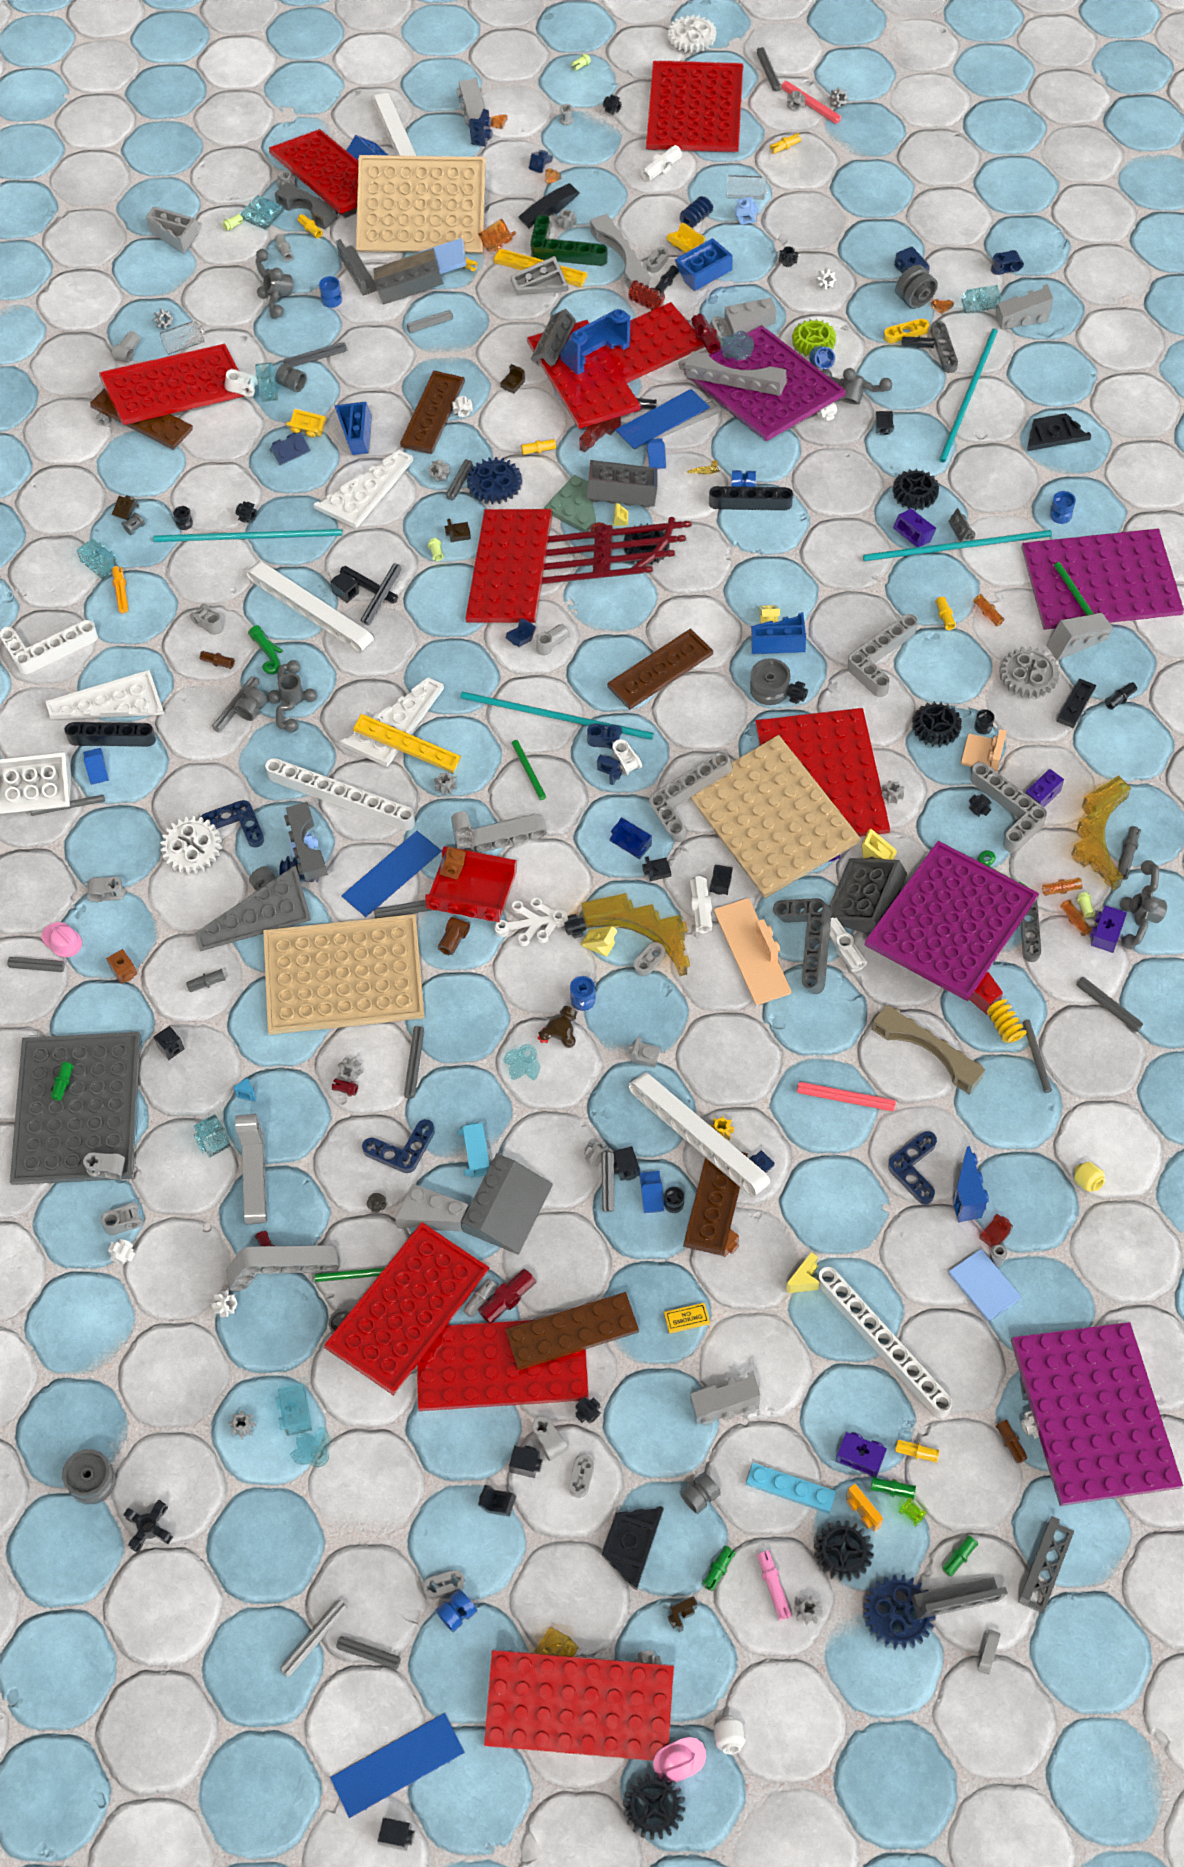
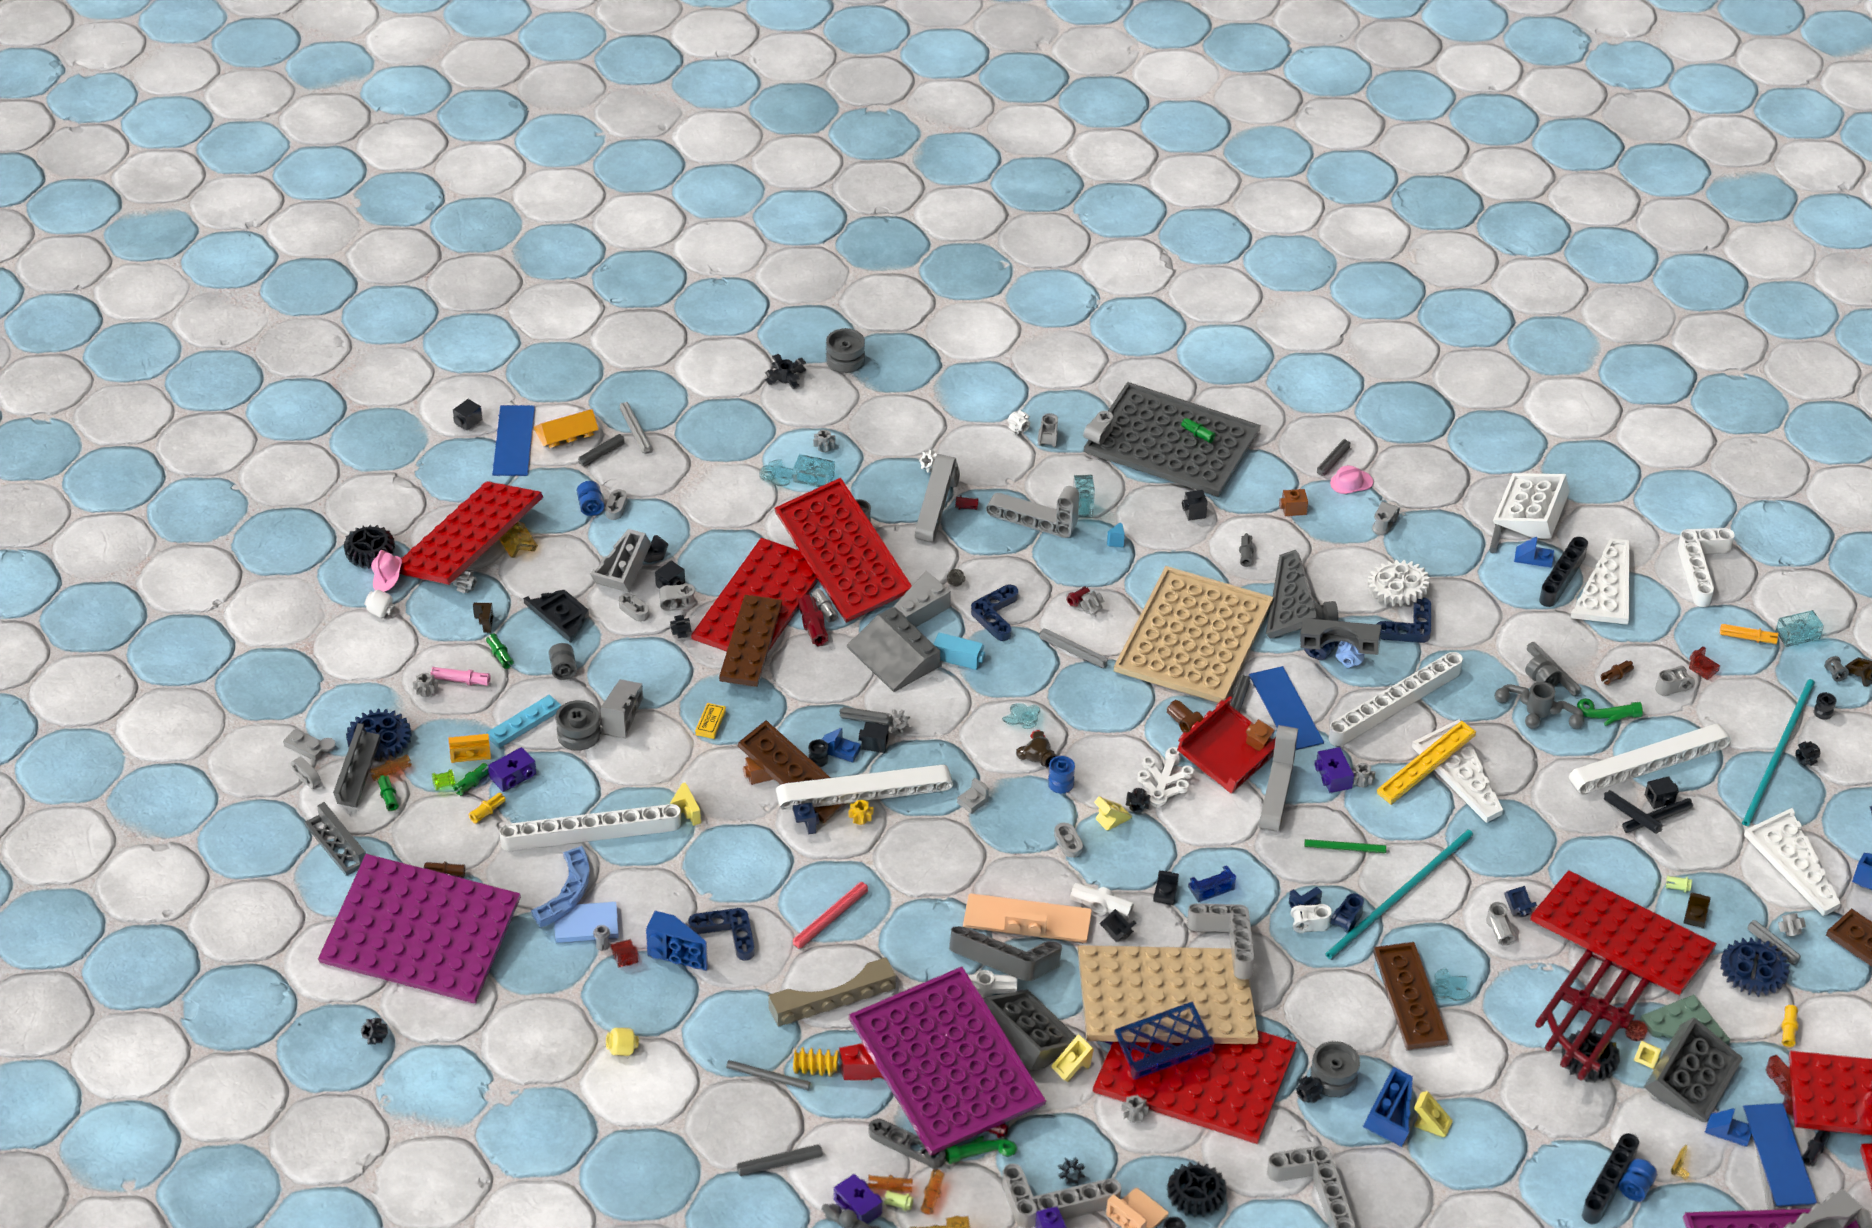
camera: 115 degrees right, 15 degrees down
green bar [315,1267,386,1282] -> none
clear yellow arch [581,893,690,976] -> none
black gear [814,1520,874,1582] -> none
none -> light grey hinge [283,728,336,761]
none -> clear orange pin [370,755,412,781]
none -> medium blue tile [531,846,590,928]
none -> light orange slope [534,409,599,448]
none -> dark grey wheel [555,700,601,751]
none -> light grey wedge [590,529,651,593]
none -> clear blue fence [1114,1001,1215,1080]
none -> dark purple brick [1314,747,1354,793]
none -> clear light blue plate [1431,968,1471,1001]
none -> clear red bracket [1689,646,1720,680]

